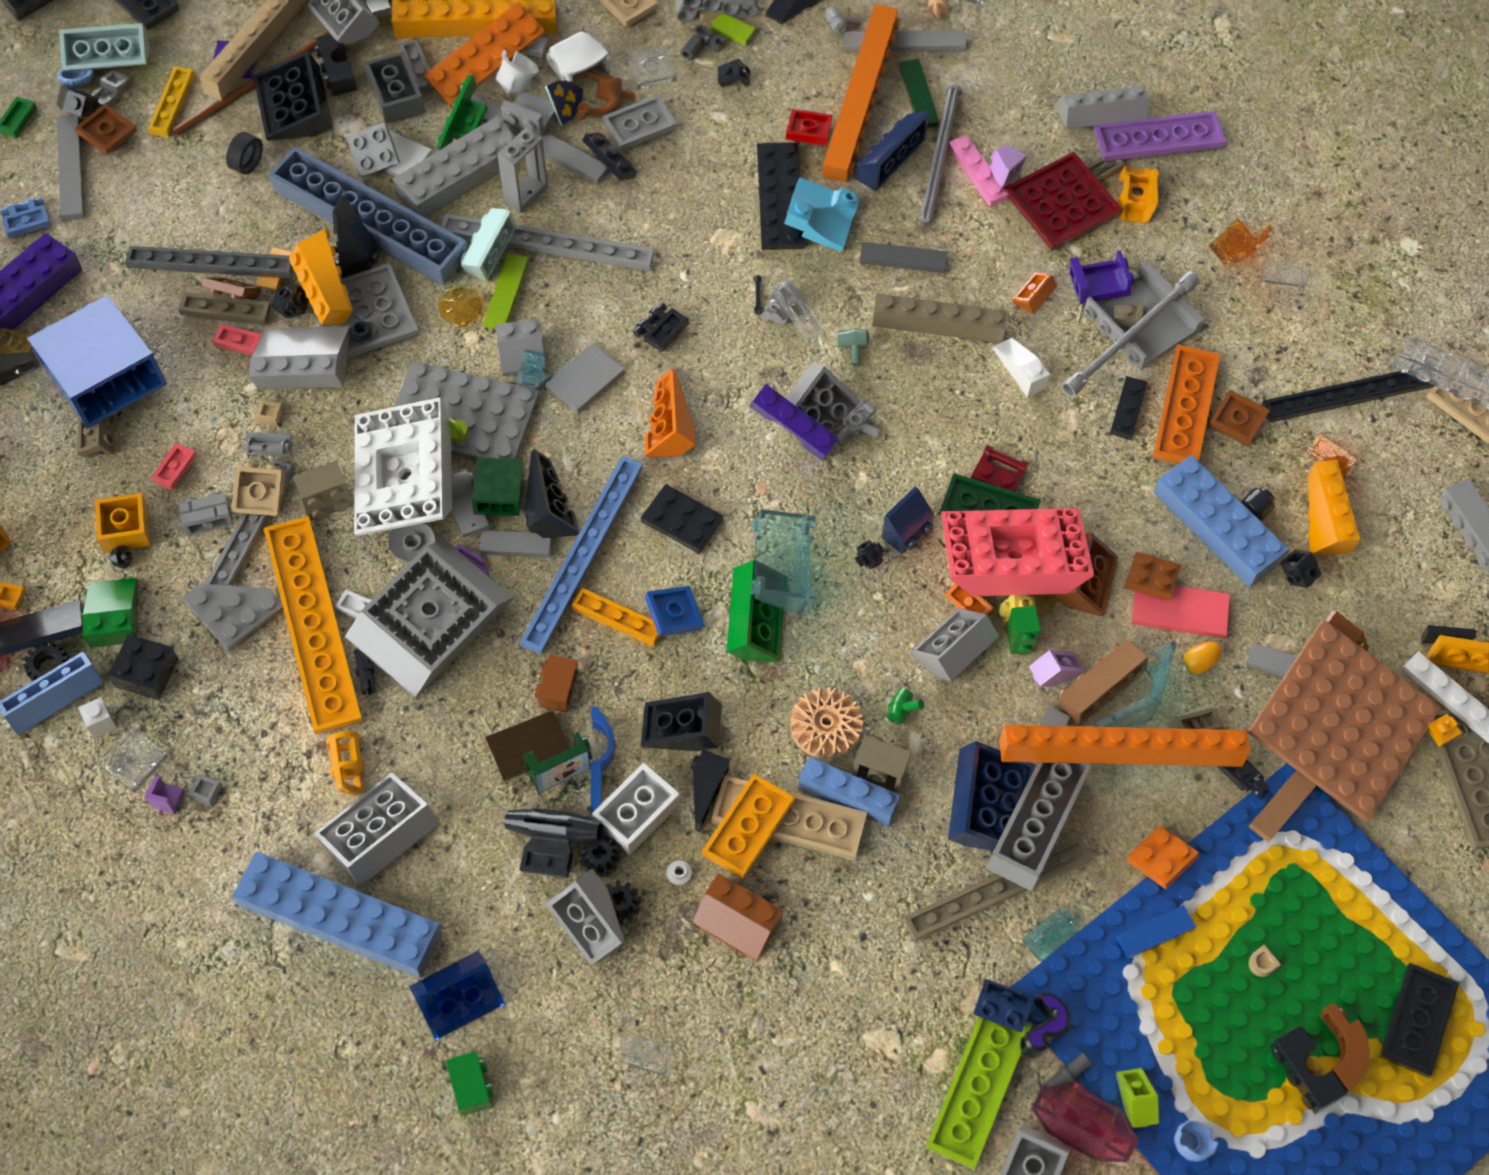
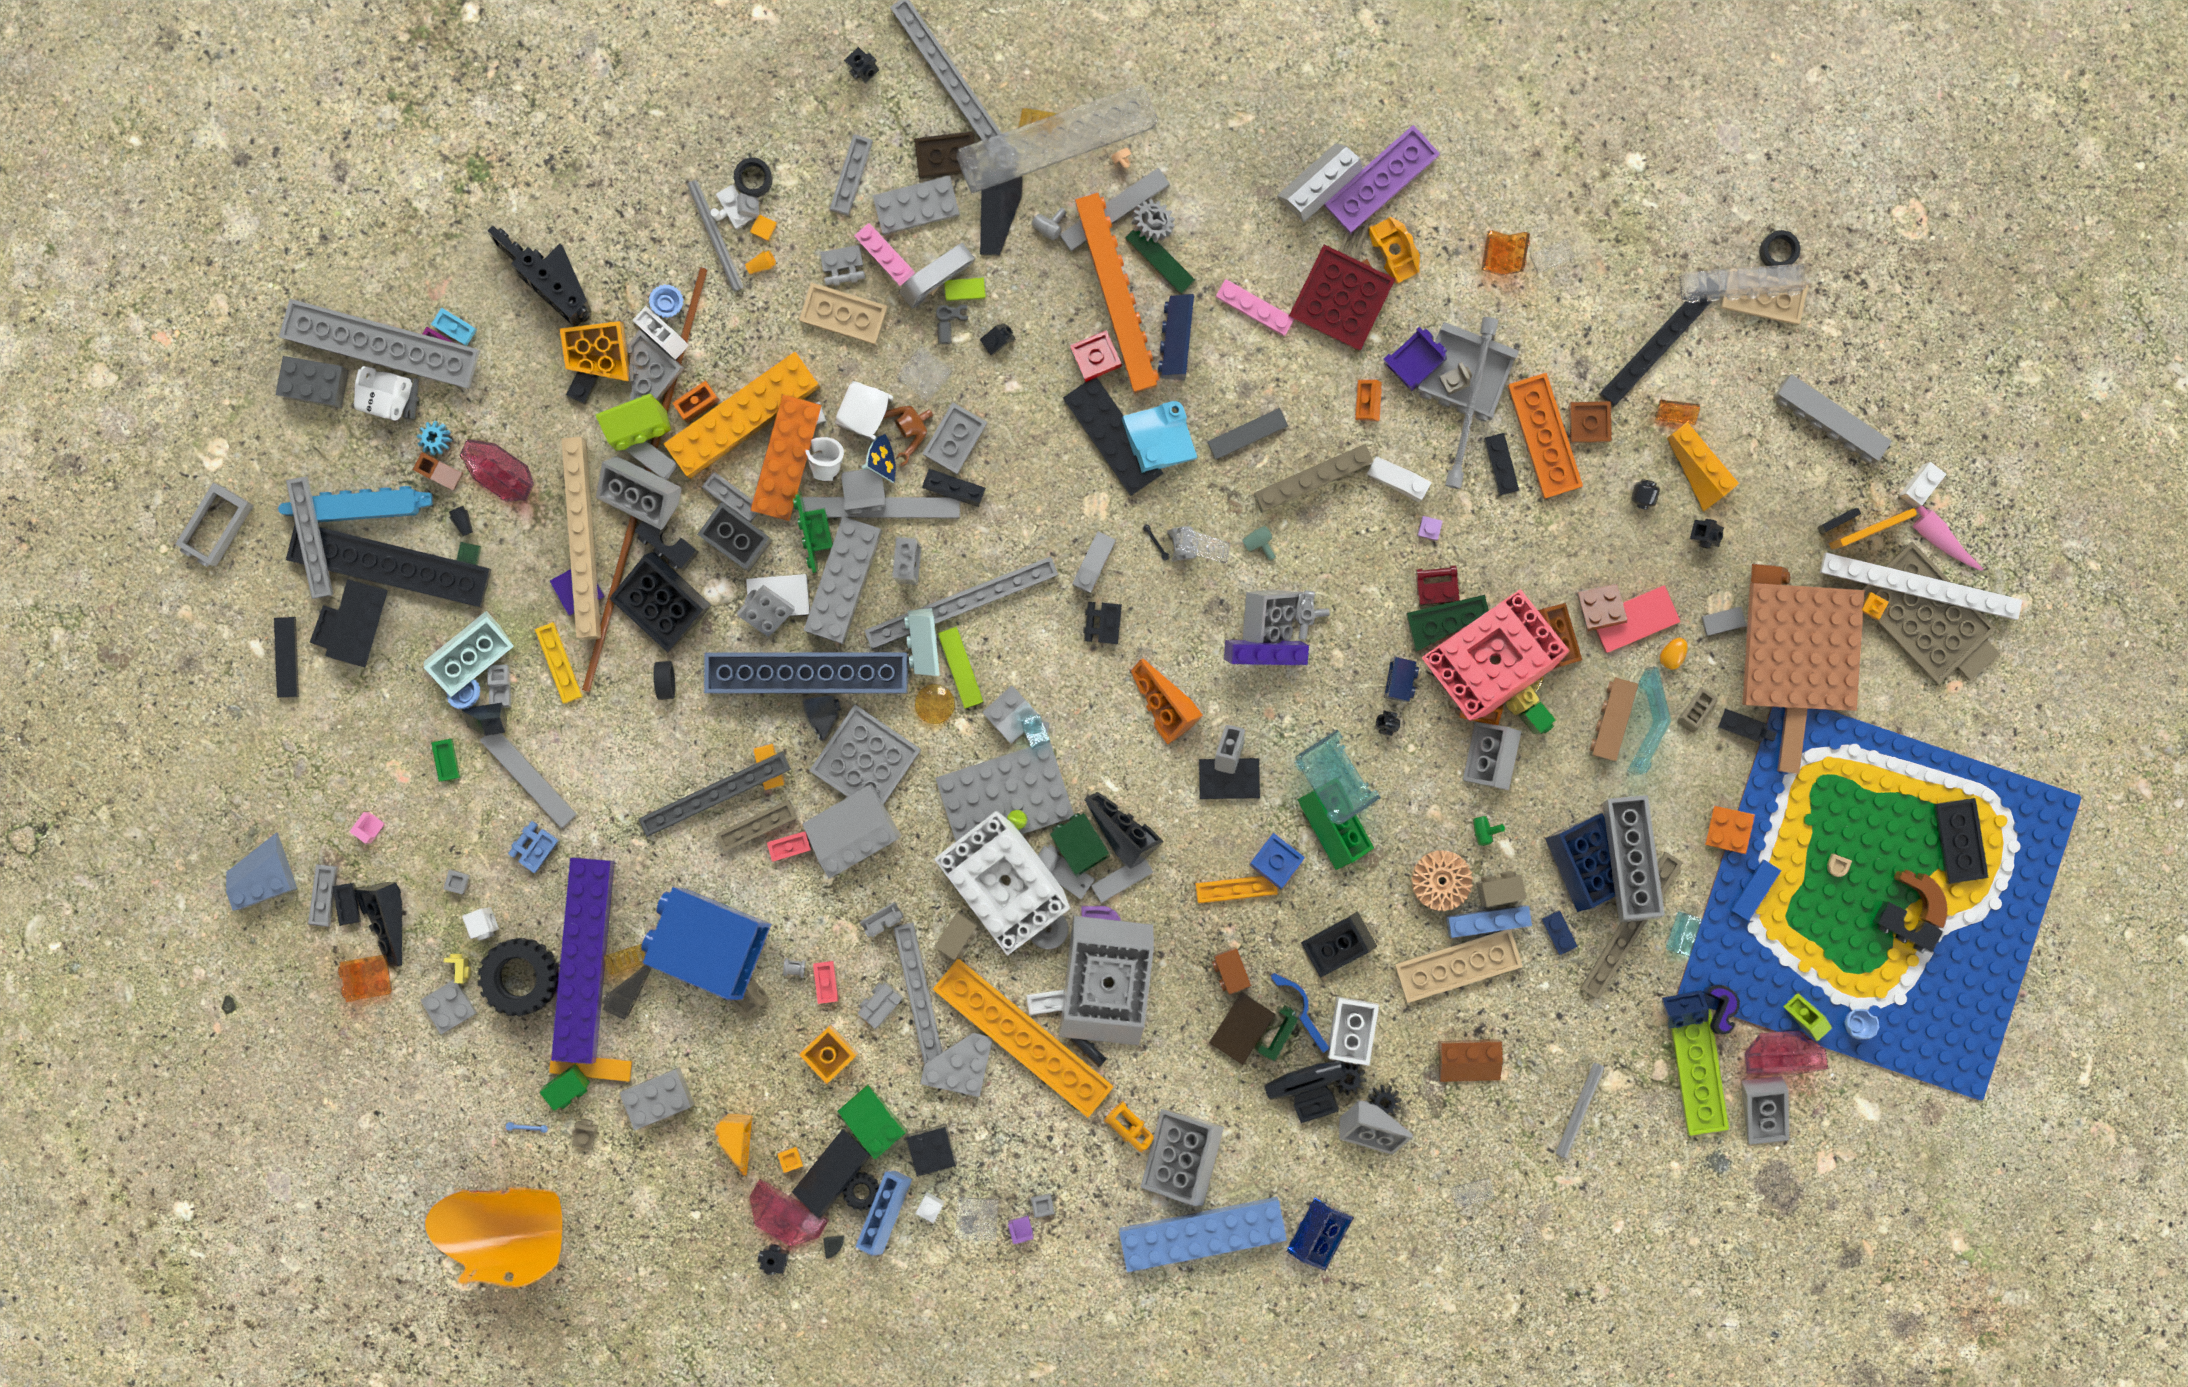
camera: 30 degrees left, 25 degrees up
dark orange plate [75,104,137,155] -> none
black plate [110,545,132,569] -> none
dark orange plate [202,277,261,300] -> none
tan plate [231,463,286,517] -> none
tan tile [255,400,284,426] -> none
black brick [271,284,309,319] -> none
light orange wedge [289,229,353,325] -> none
black plate [350,321,373,342] -> none
green brick [446,1051,495,1116] -> none
medium blue plate [520,456,643,655] -> none
light grey tile [546,344,625,414] -> none
white plate [667,861,692,886] -> none
black slope [691,749,730,832] -> none
light orange tile [701,773,796,880] -> none
light grey axle [920,84,962,223] -> none
lavender slope [990,144,1027,187] -> none
orange brick [999,725,1251,767] -> none
lavender slope [1029,650,1086,687] -> none
light grey tile [1040,706,1070,726] -> none
dark grey pin [1042,1052,1092,1098] -> none
medium blue brick [1153,455,1289,587] -> none
none -> light grey bush [783,958,806,978]
none -> light grey slope [1072,532,1116,594]
none -> light grey gear [1131,199,1175,242]
none -> light grey brick [1215,725,1245,774]
none -> lavender plate [1417,516,1442,541]
none -> dark blue plate [1541,910,1578,955]
none -> light grey axle [1556,1063,1604,1158]

